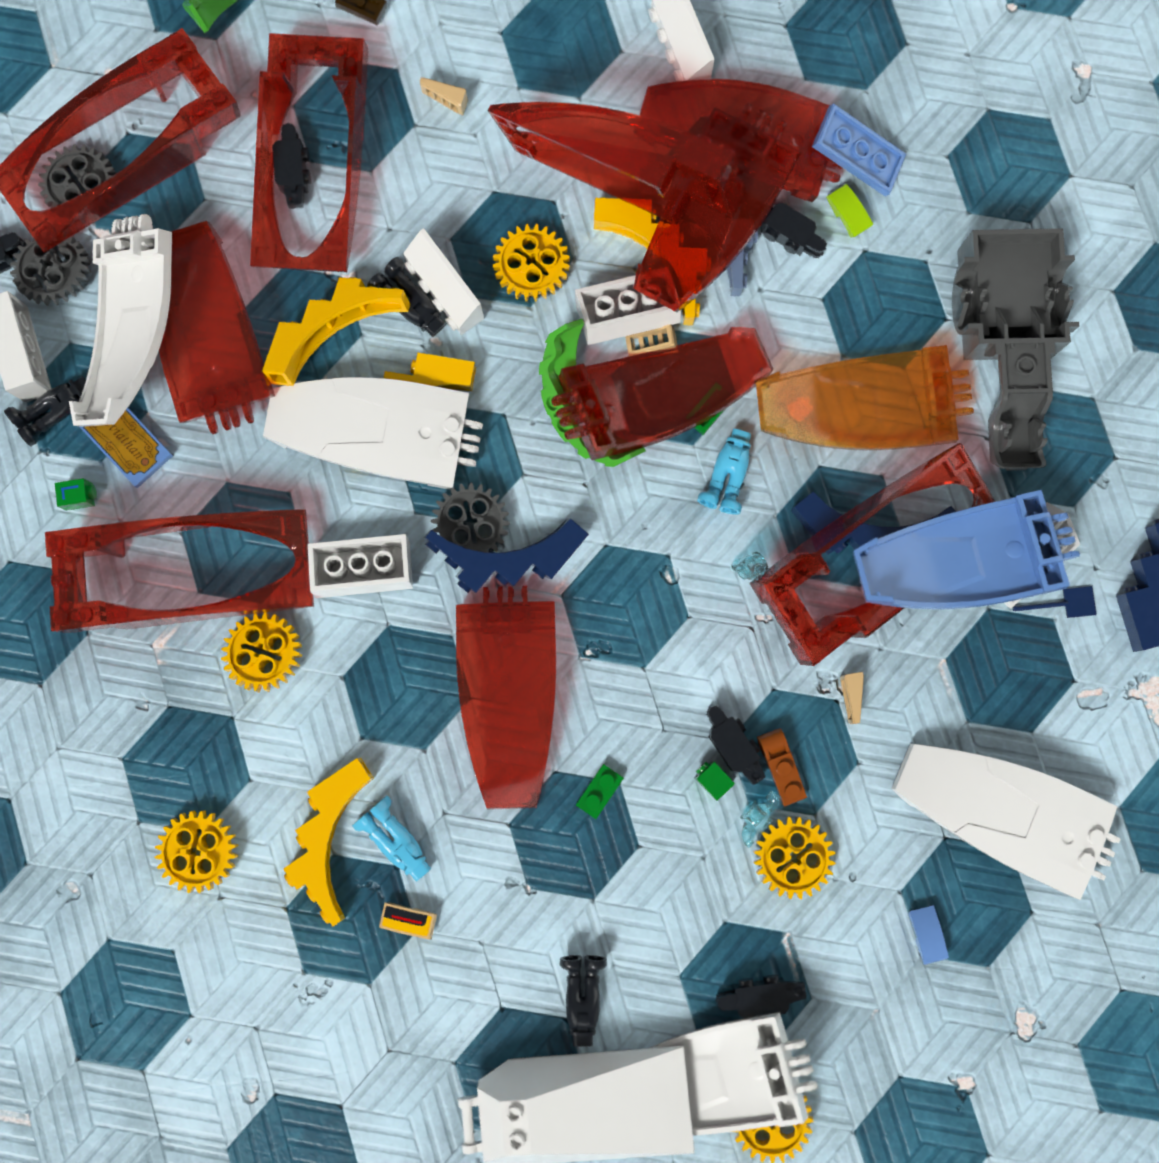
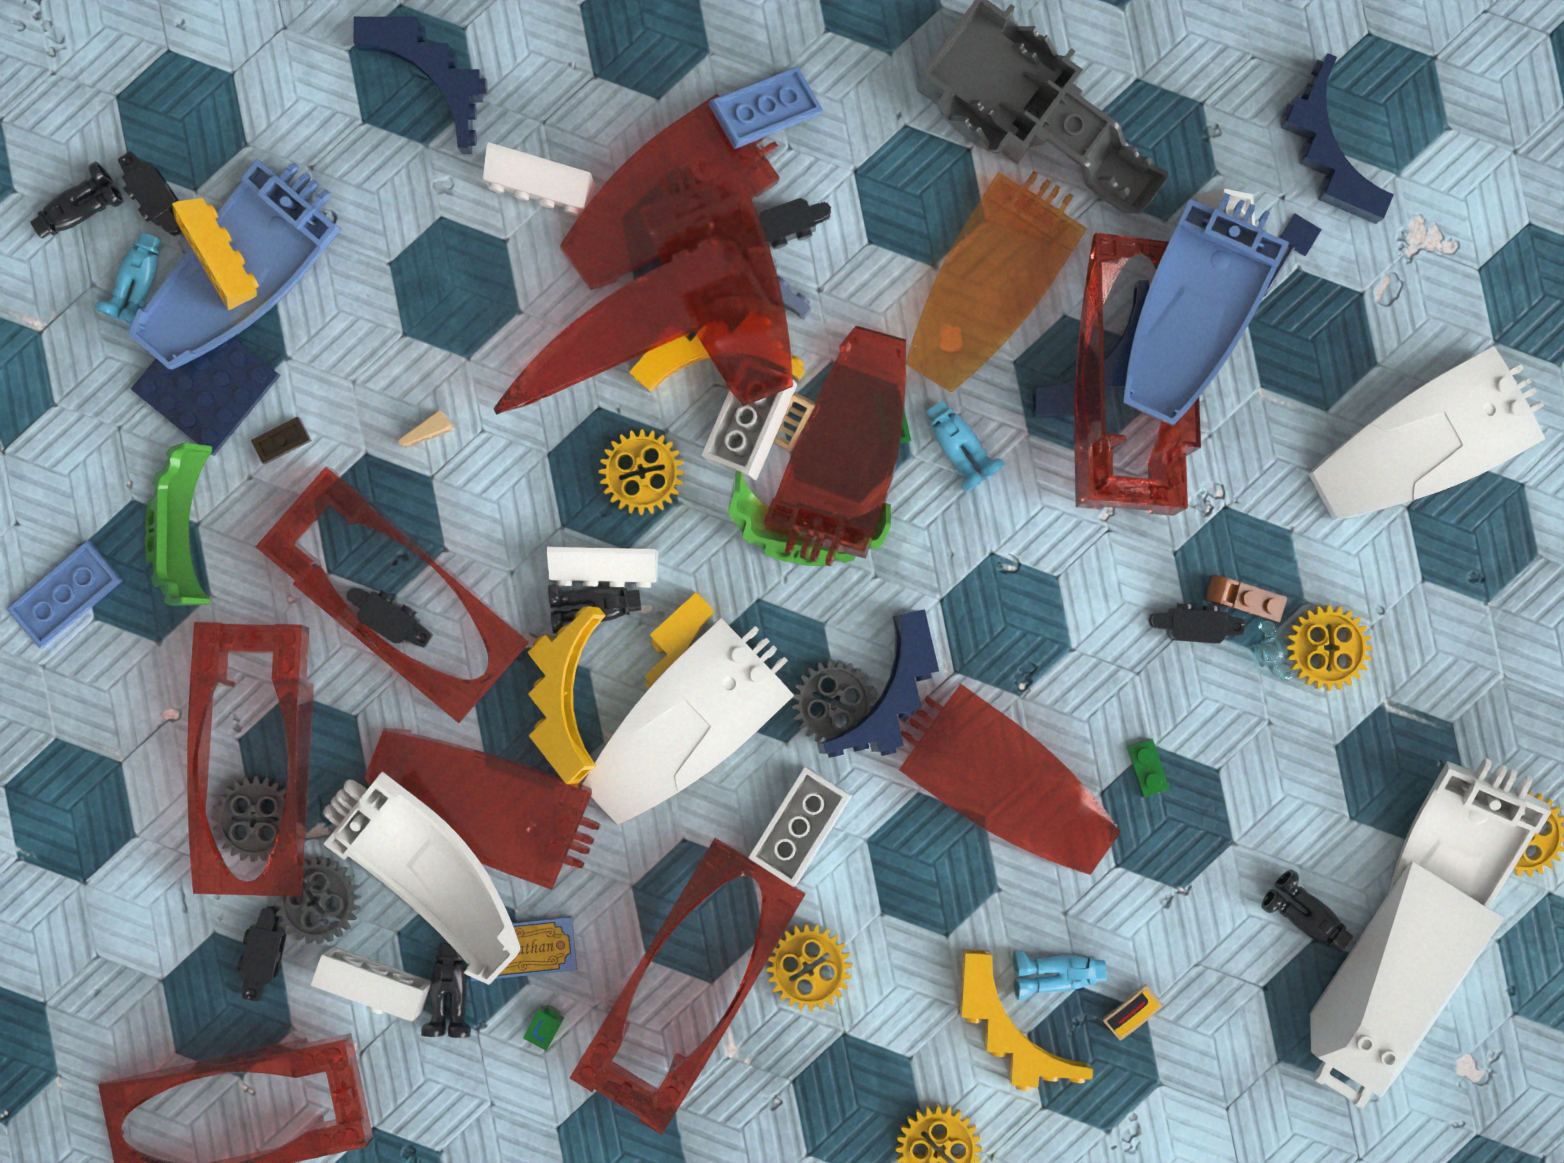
camera: 50 degrees left, 5 degrees up
green brick [695,761,735,801] -> none
black hinge [715,974,807,1019] -> none
clear light blue piece [731,551,768,580] -> none
lime slope [826,184,874,238] -> none
tan slope [840,672,864,724] -> none
medium blue slope [908,905,949,965] -> none

